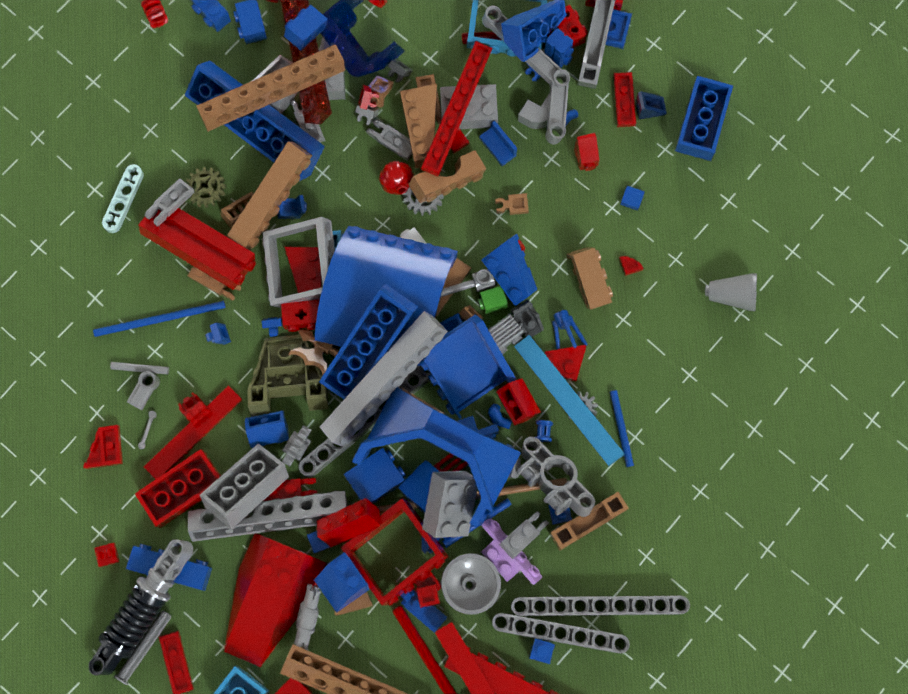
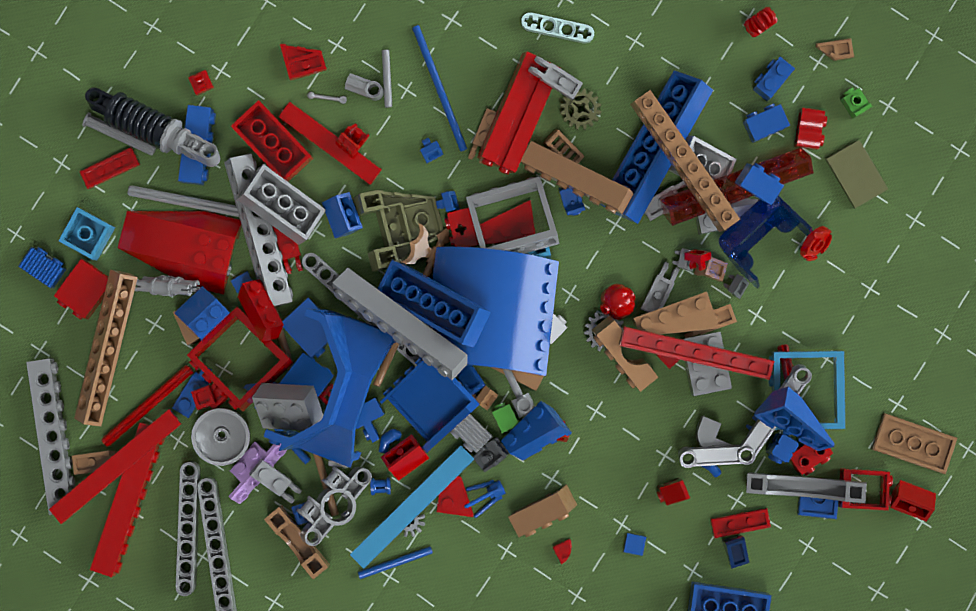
camera: 75 degrees right, 10 degrees up
light grey gear [282,425,311,466] -> none
blue panel [479,121,517,166] -> none
medium nougat plate [495,193,529,215] -> none
blue brick [529,639,555,664] -> none
none -> light grey axle [128,185,239,217]

